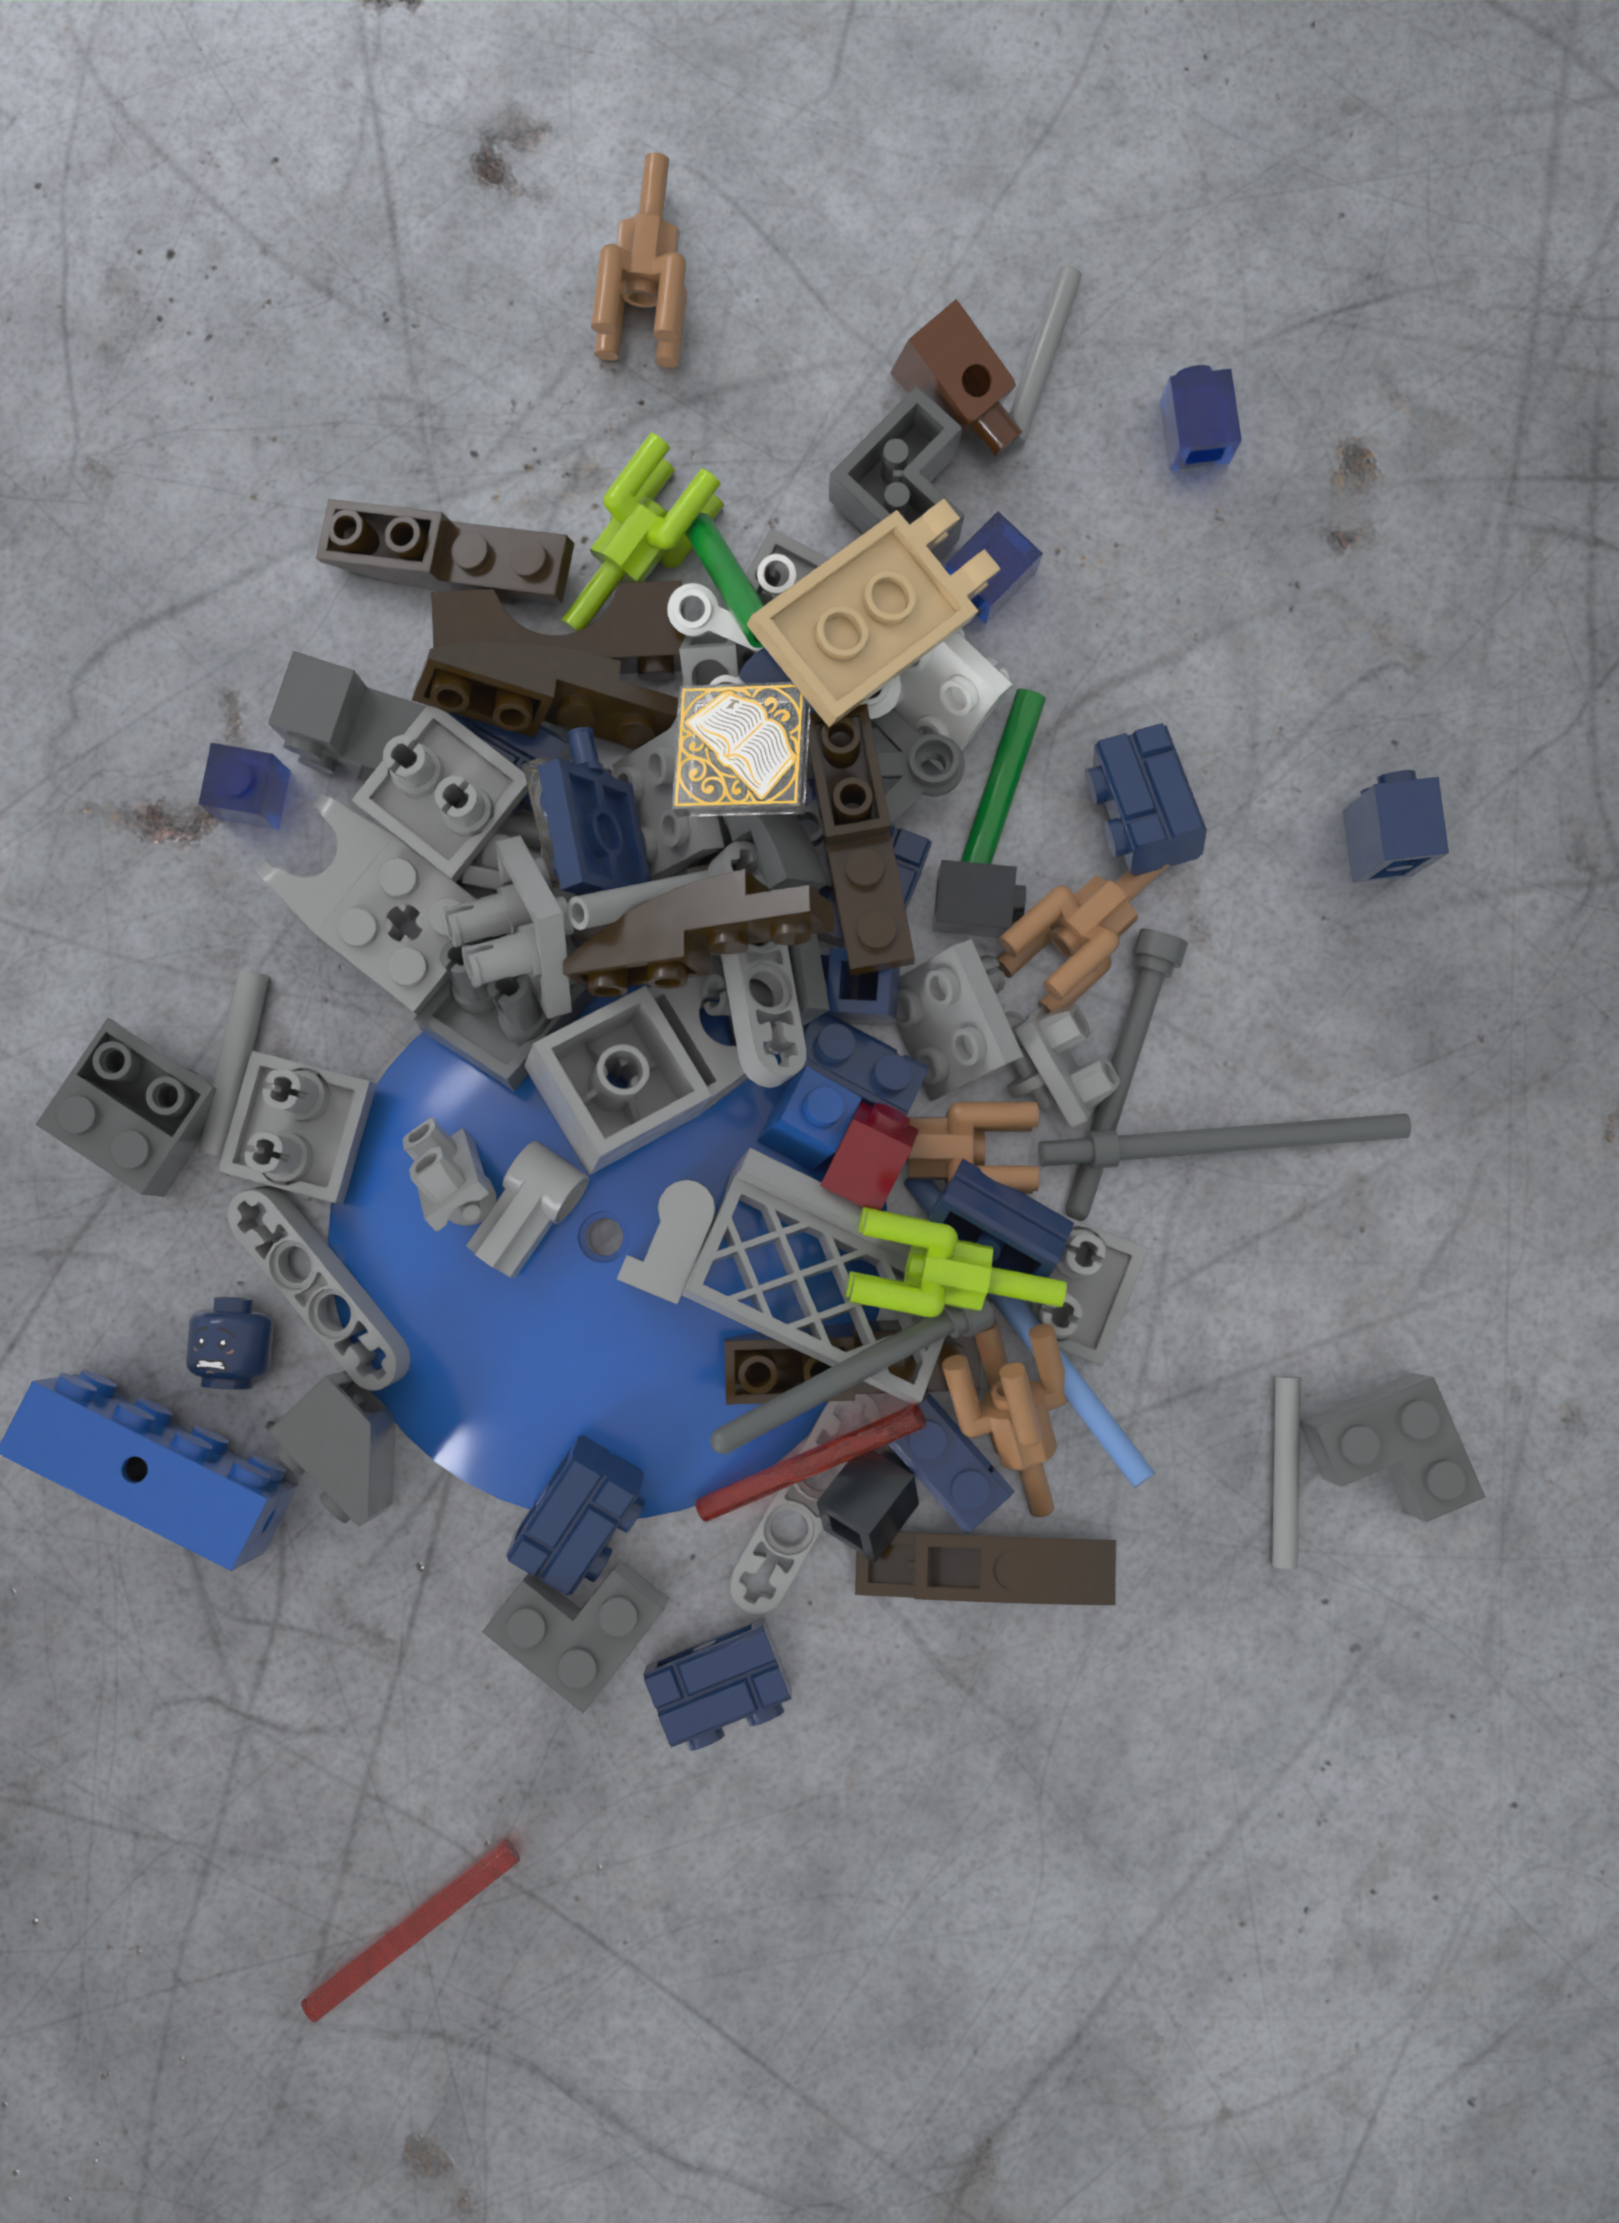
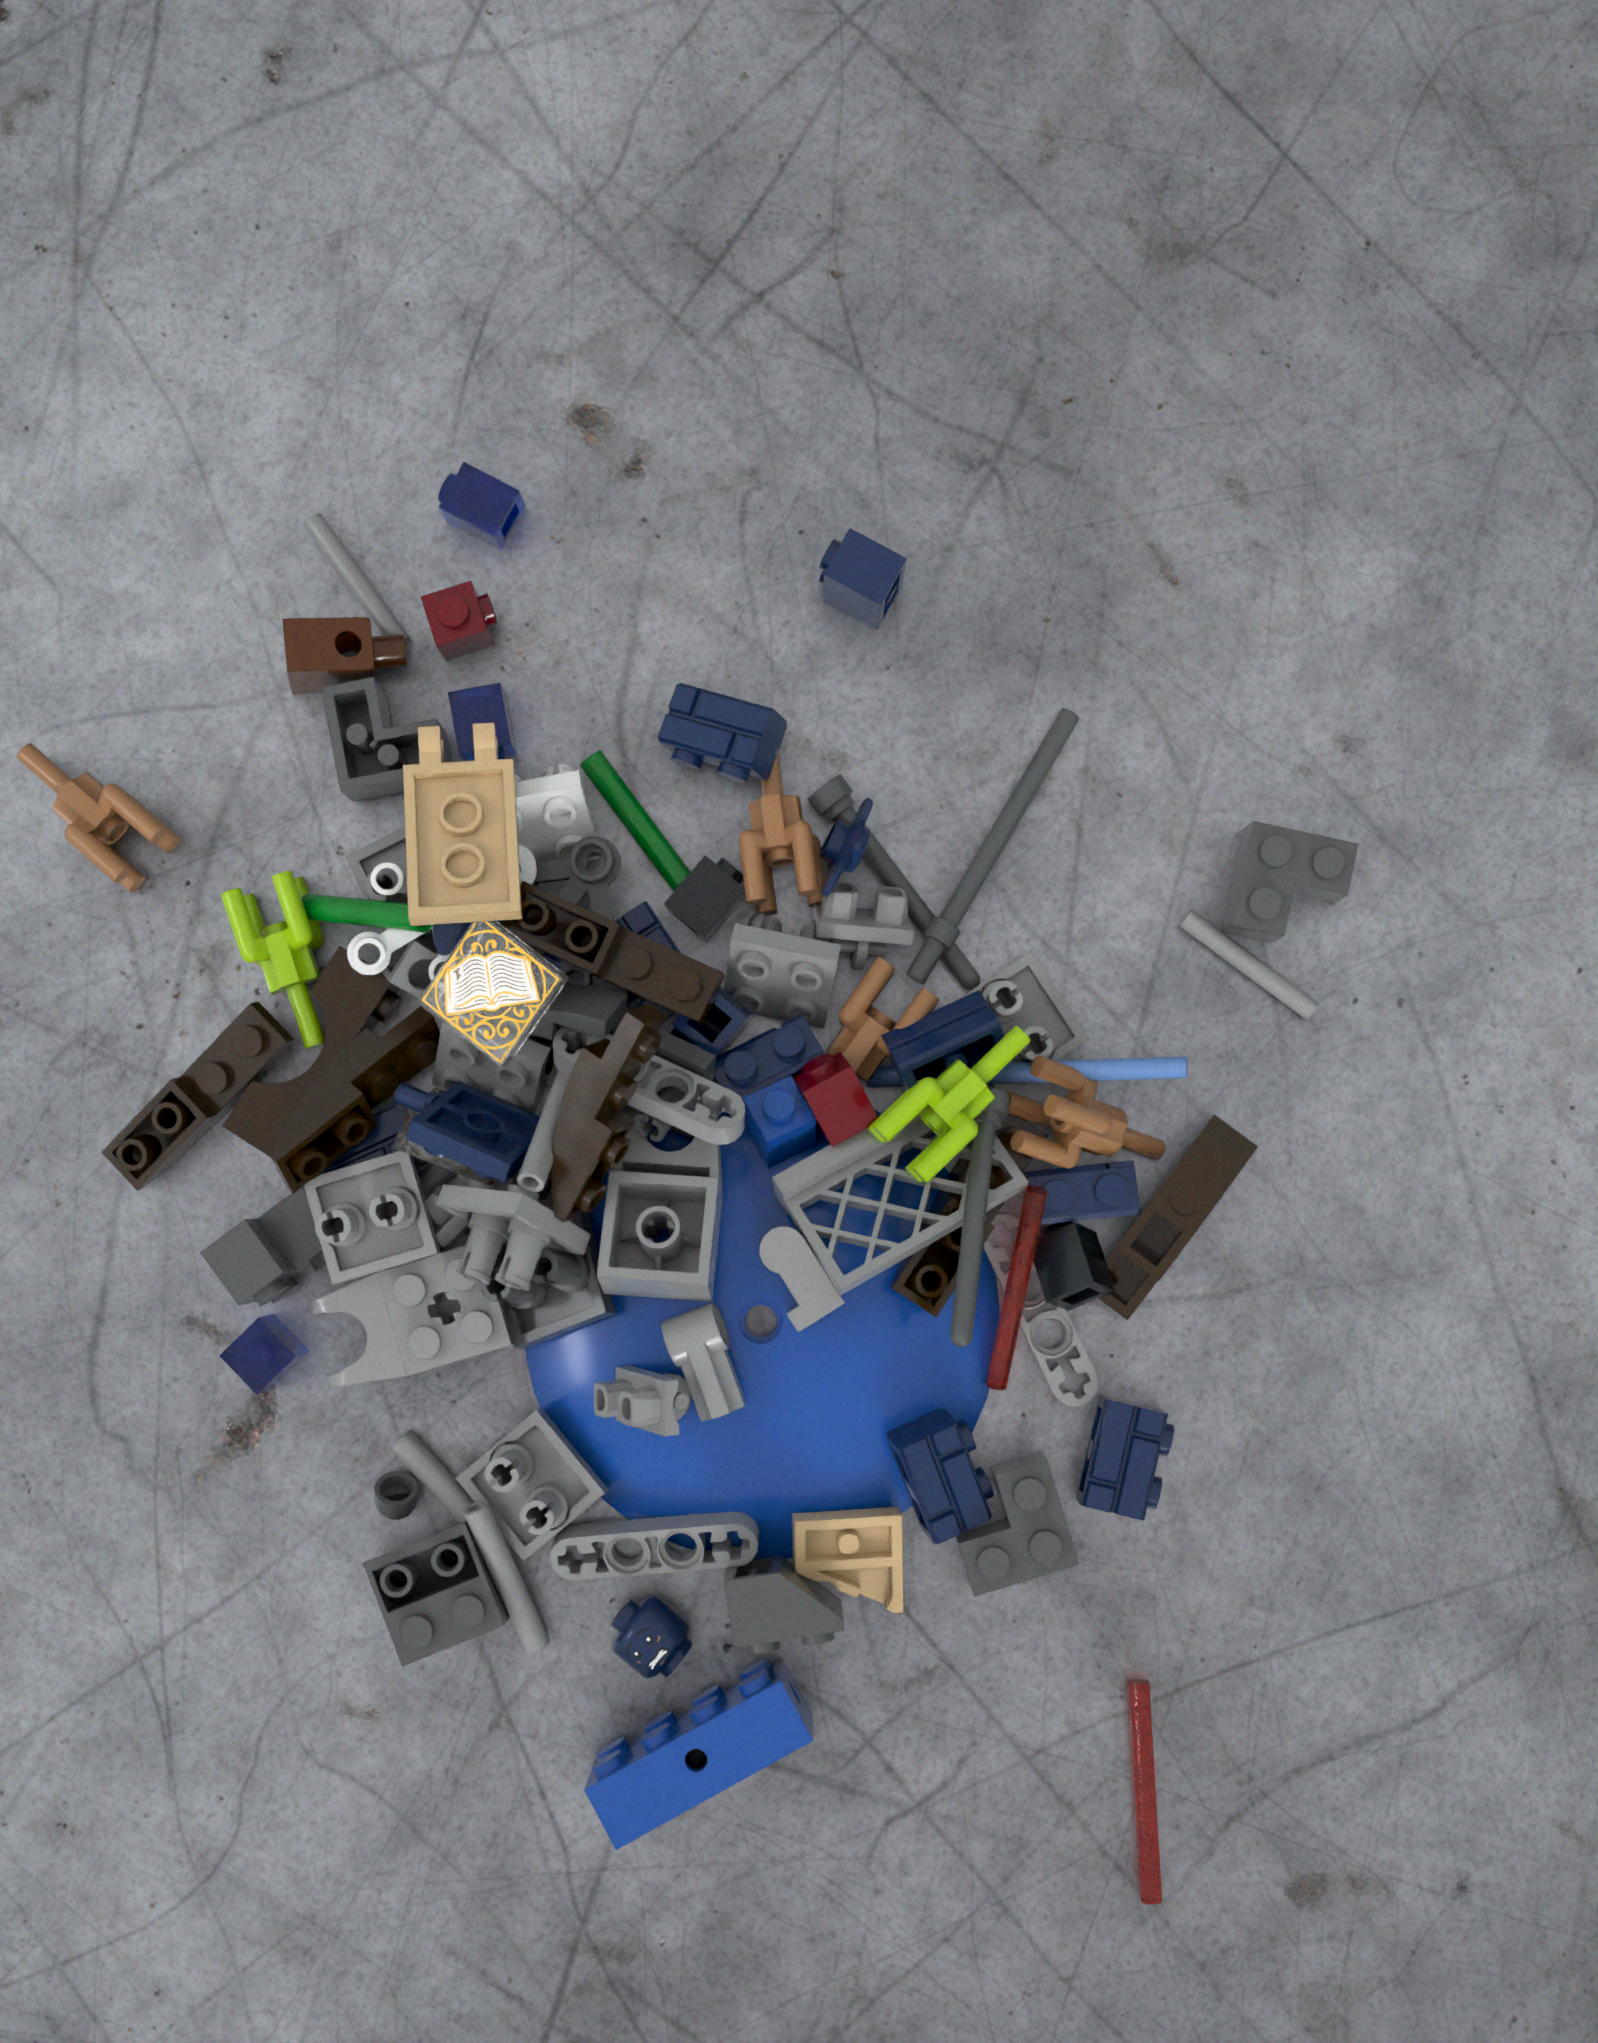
camera: 50 degrees left, 0 degrees up
none -> dark grey hinge [374,1471,418,1520]
none -> dark red brick [421,581,498,661]
none -> light grey piece [462,1500,550,1654]
none -> tan wing [792,1507,903,1613]
none -> dark blue plate [819,798,873,897]

